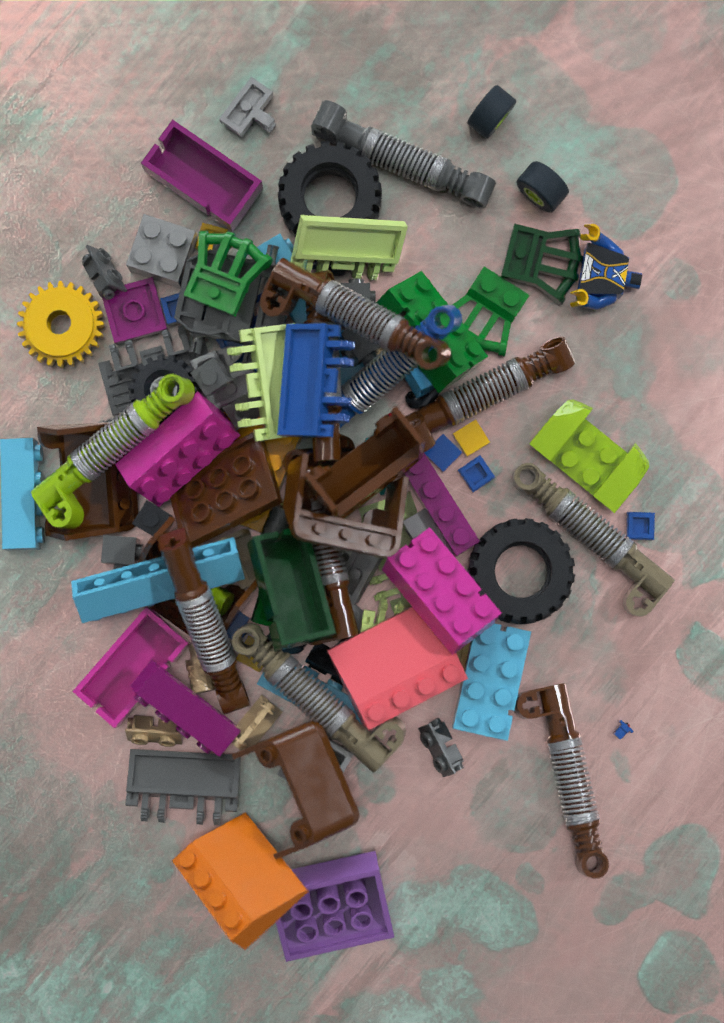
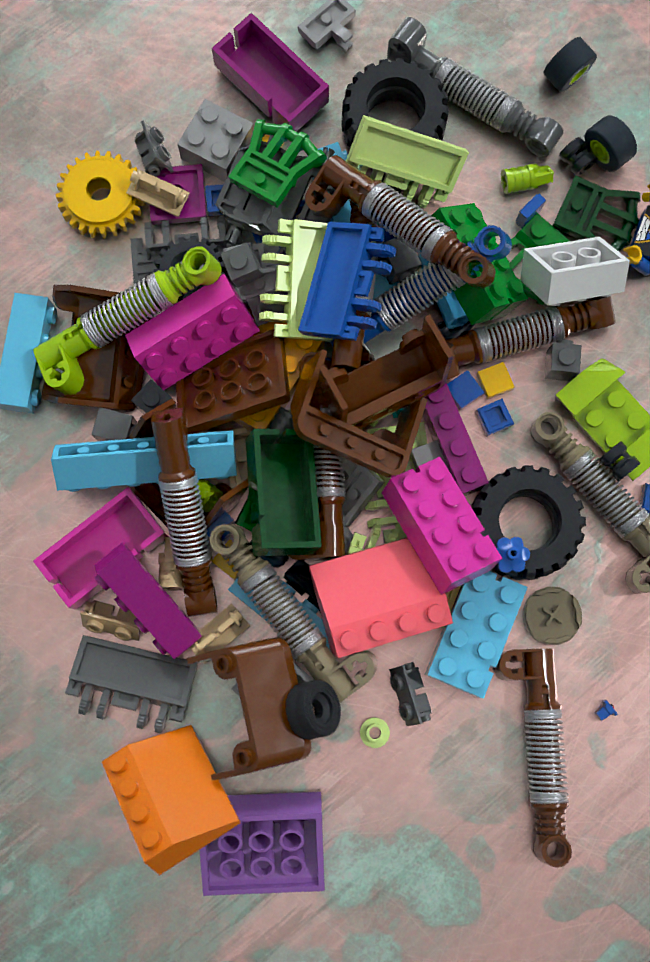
camera: 10 degrees right, 5 degrees down
none -> tan hinge [126,169,190,217]
none -> black tyre [286,680,341,740]
none -> yellowish green plate [360,717,390,748]
none -> blue plant [496,537,530,573]
none -> lime hinge [501,164,554,194]
none -> blue tile [516,194,546,229]
none -> white brick [520,237,630,306]
none -> dark tan tile [523,587,582,645]
none -> dark grey brick [545,340,582,381]
none -> black wheel [559,137,598,176]
none -> black wheel [599,441,641,481]

